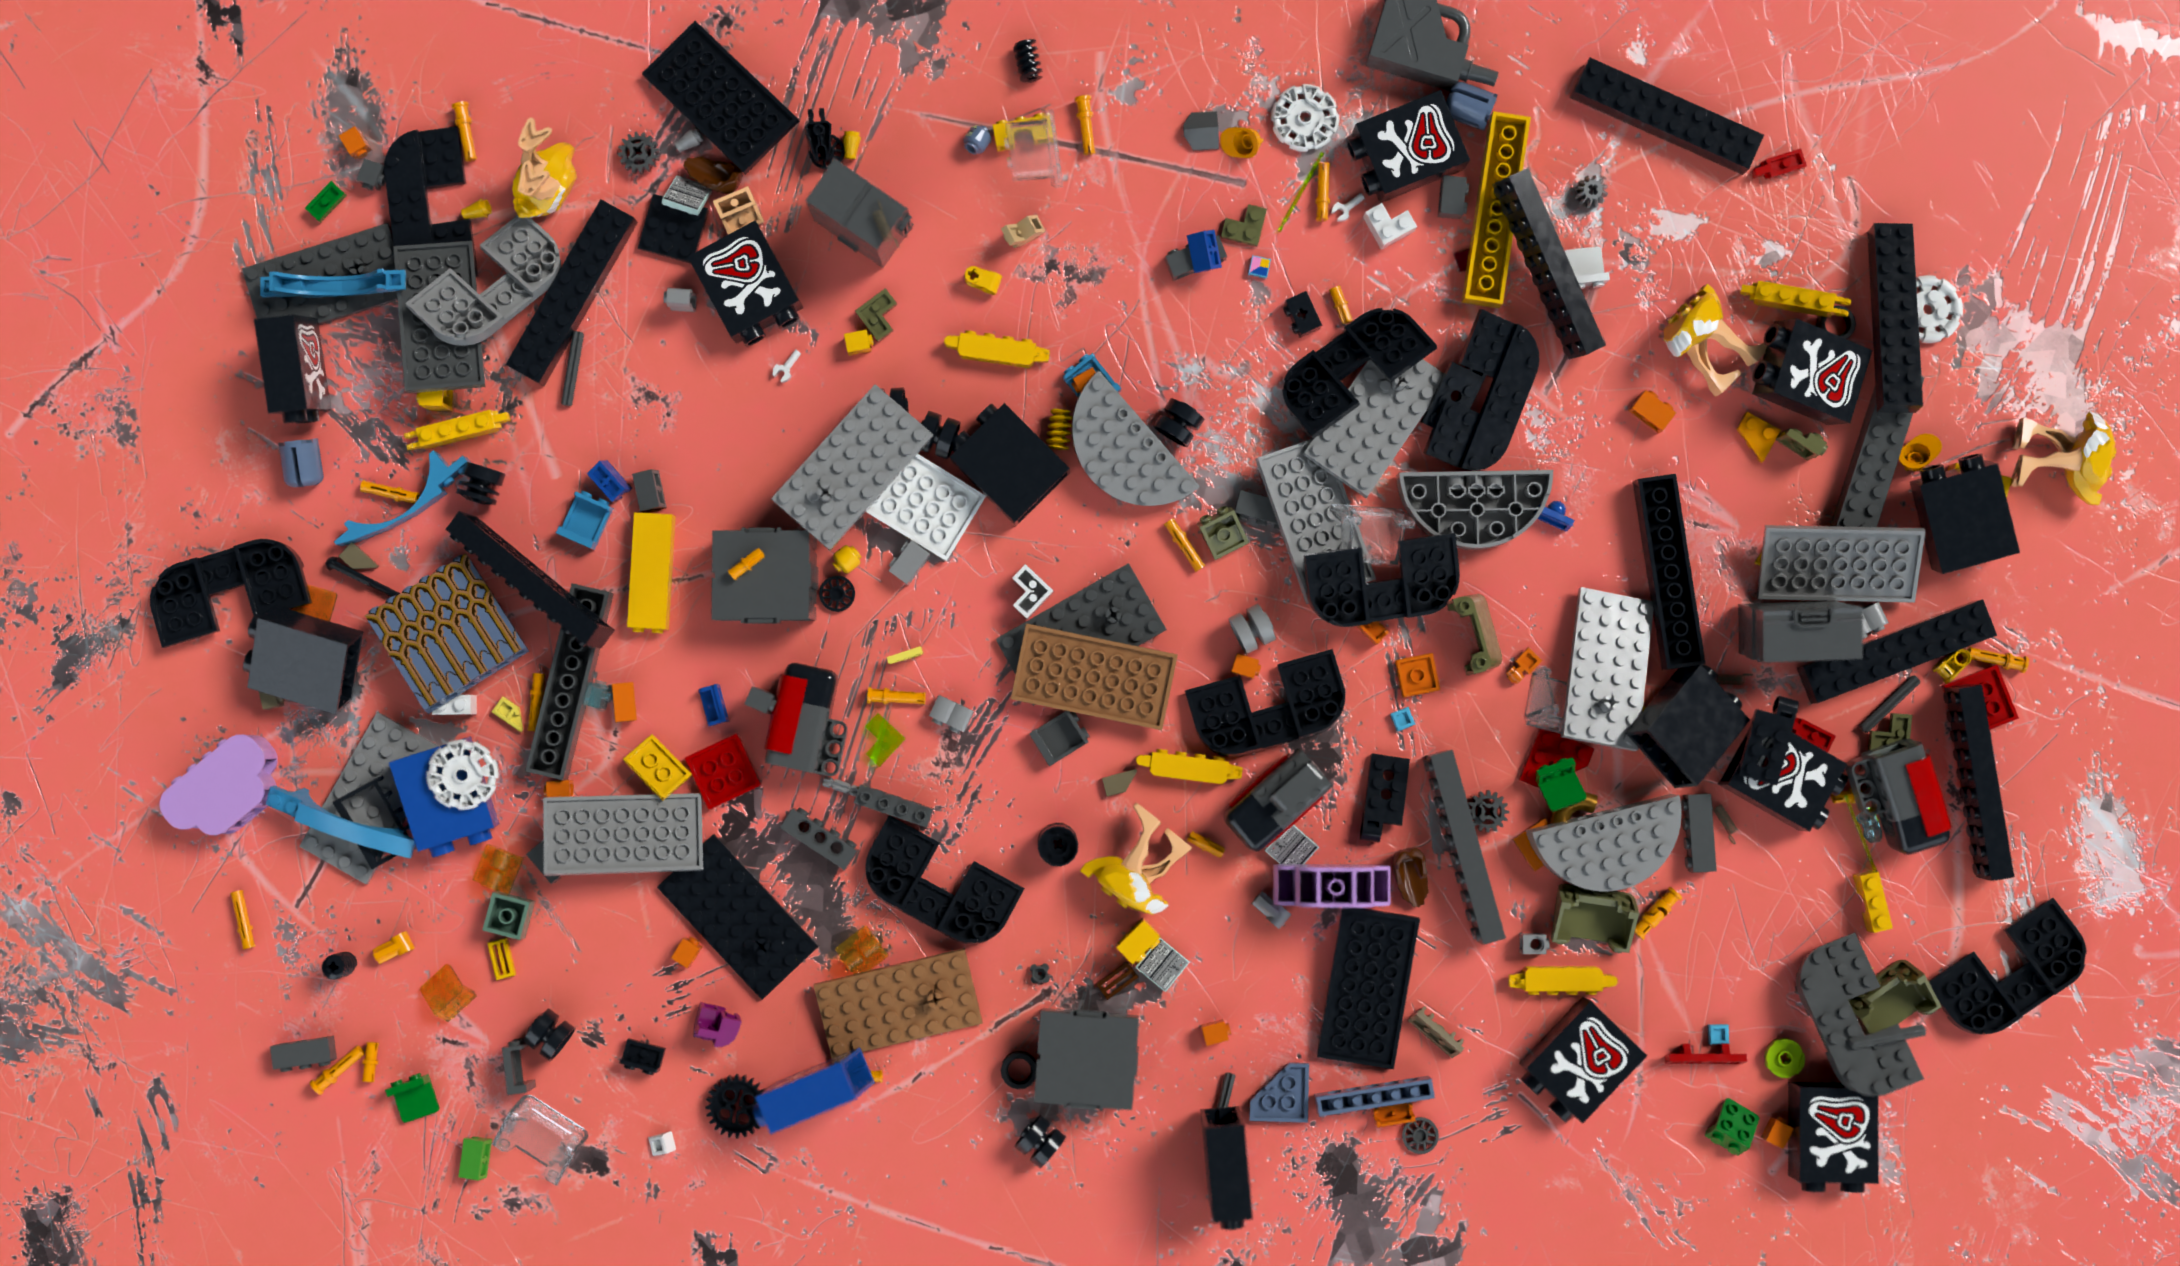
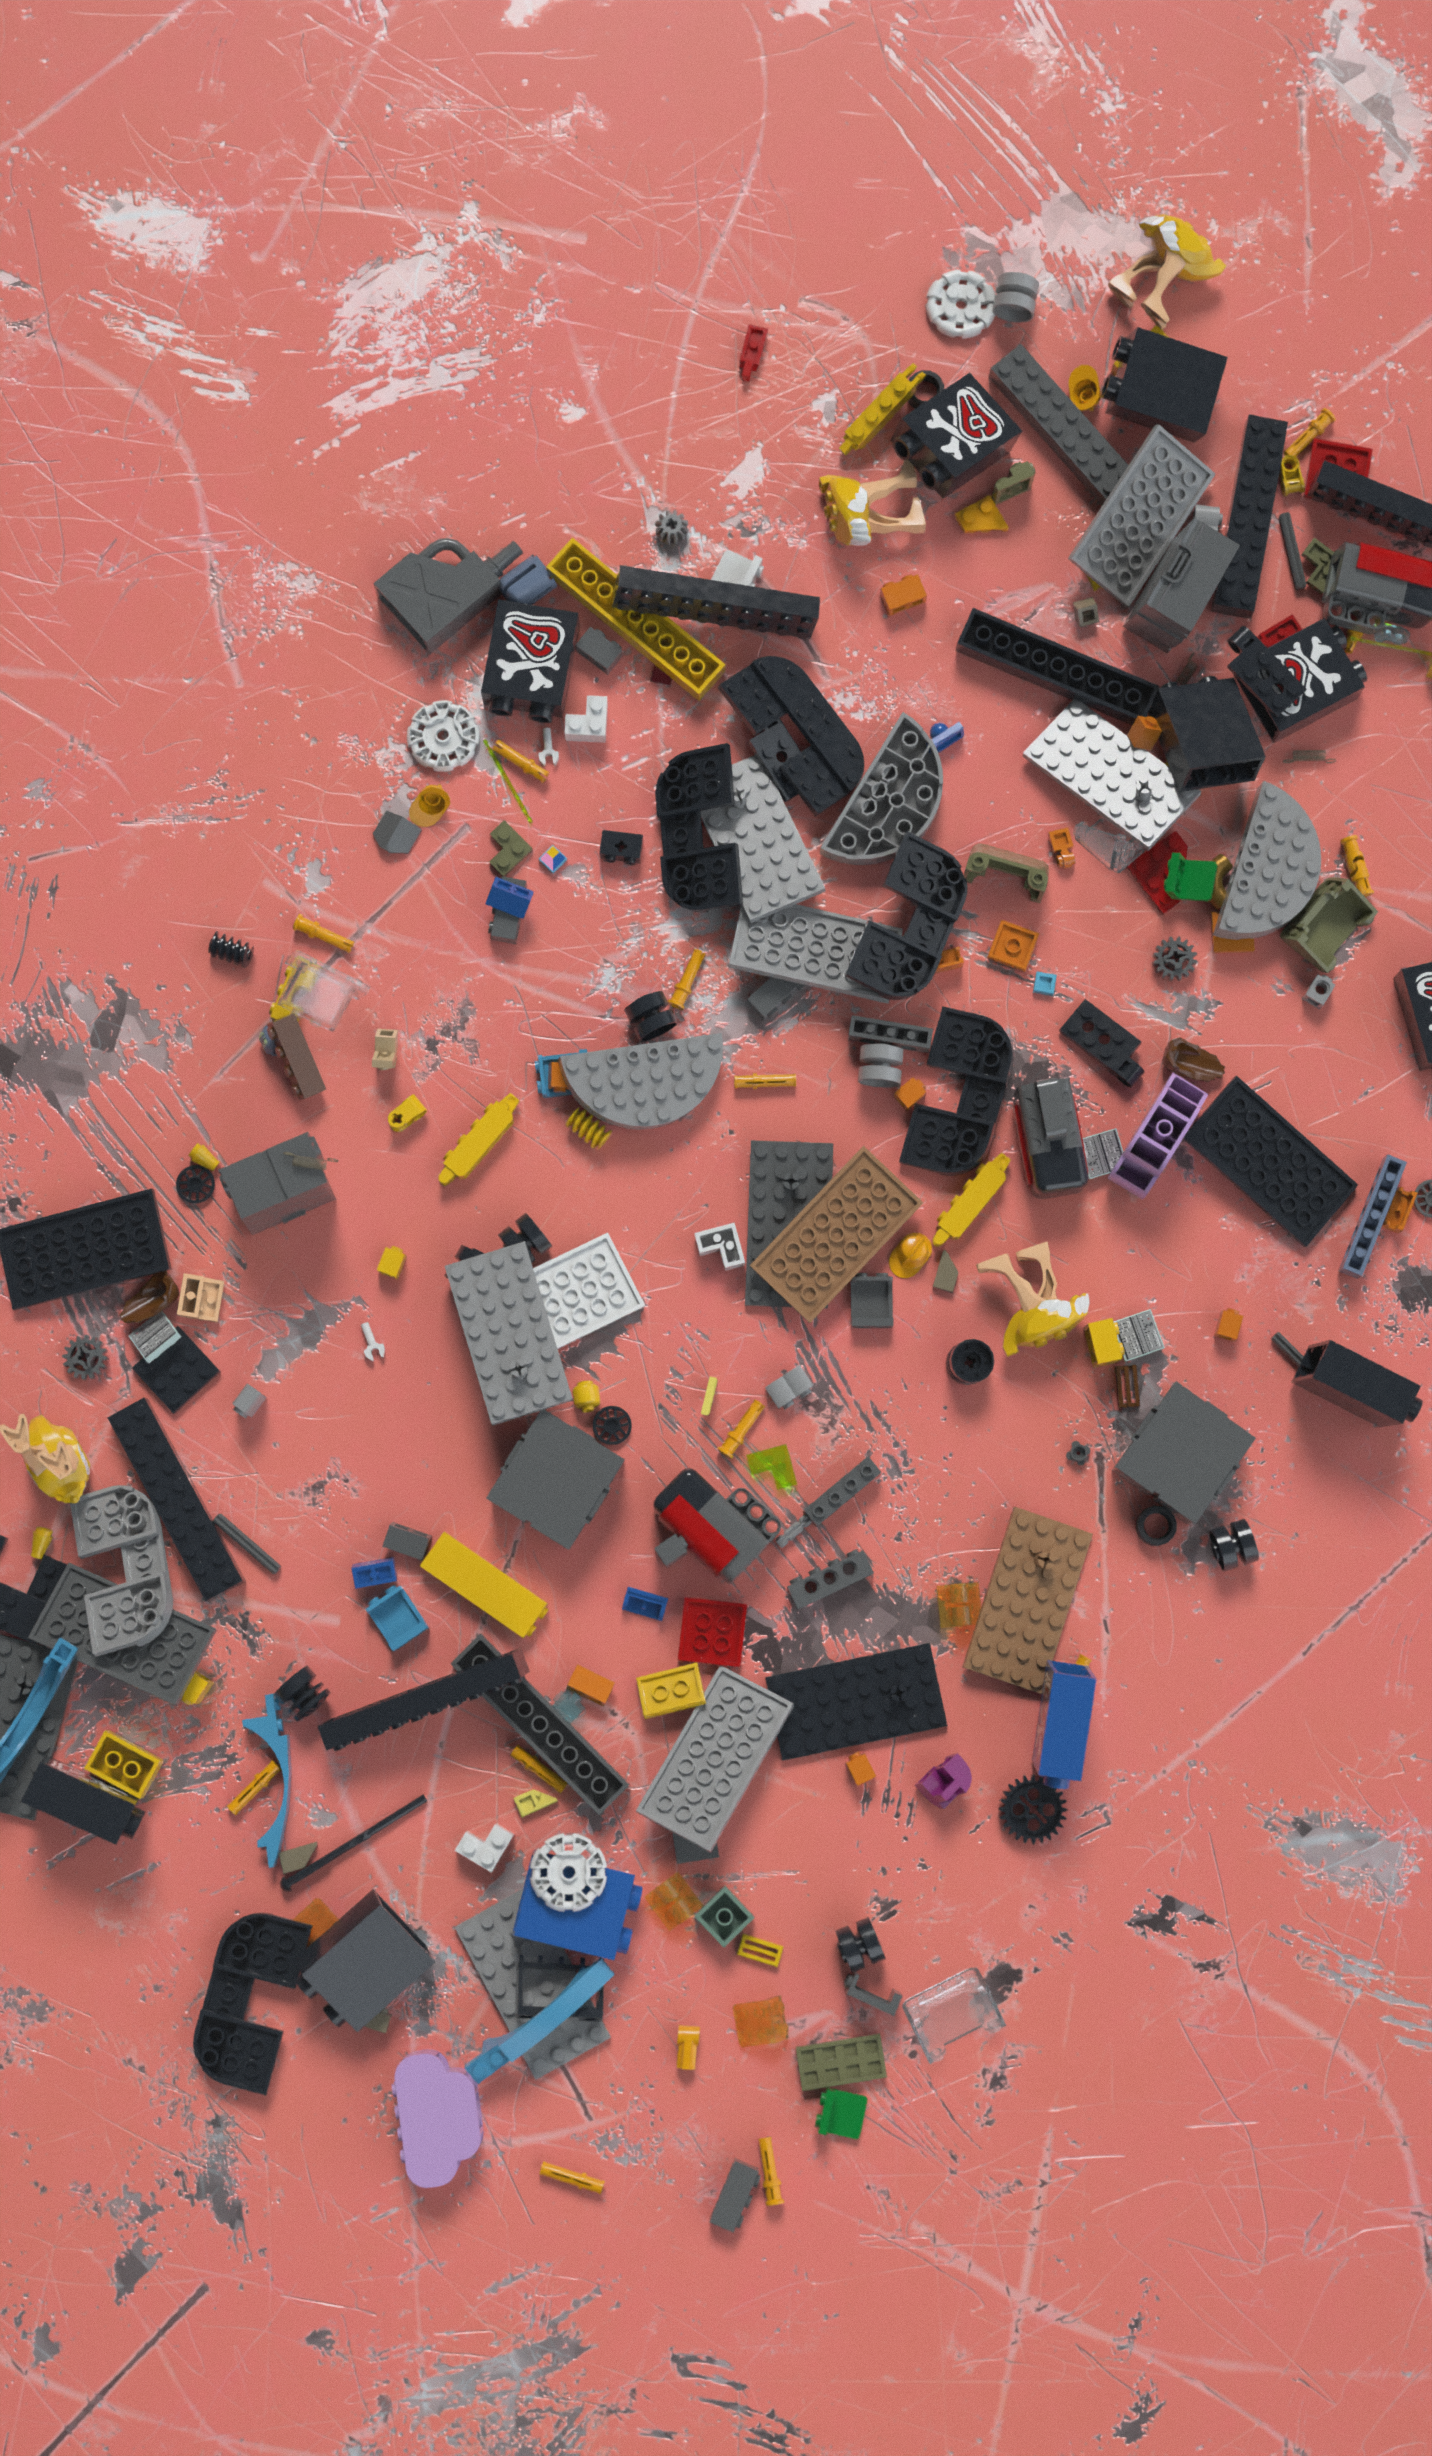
camera: 60 degrees left, 5 degrees down
sand blue cylinder [278,438,324,488] -> none
black piece [322,952,357,980] -> none
light orange pin [362,1042,379,1082] -> none
panel [365,554,529,714] -> none
yellow hinge [404,410,511,450] -> none
bright green hinge [458,1137,492,1181] -> none
orange brick [543,780,574,797] -> none
black bracket [619,1038,666,1075] -> none
white slope [648,1131,676,1156] -> none
light grey cone [675,127,704,153] -> none
brick [688,220,803,346] -> none
light orange axle [728,548,765,580] -> none
black hinge [805,108,832,163] -> none
olive plate [855,288,897,342] -> none
black plate [865,815,1025,944] -> none
light grey brick [889,540,931,586] -> none
black brick [950,403,1070,526] -> none
light orange axle [1187,831,1225,858] -> none
olive plate [1197,506,1249,560] -> none
sand blue plate [1249,1062,1309,1123] -> none
light grey piece [1251,891,1292,929] -> none
light orange axle [1329,286,1352,324] -> none
clear windscreen [1330,504,1416,566] -> none
dark tan plate [1408,1006,1464,1058] -> none
dark grey brick [1423,750,1506,945] -> none
yellow hinge [1508,966,1618,995] -> none
black brick [1570,58,1764,175] -> none
dark grey brick [1681,793,1717,873] -> none
black brick [1868,223,1923,413] -> none
none -> yellow brick [84,1730,164,1799]
none -> reddish brown brick [267,1013,326,1100]
none -> light orange pin [668,949,706,1011]
none -> olive plate [796,2033,887,2091]
none -> dark grey brick [848,1015,933,1053]
none -> light orange piece [889,1232,932,1278]
none -> light grey wheel [992,272,1039,323]
none -> dark tan plate [1073,597,1099,627]
none -> orange brick [1127,716,1162,750]

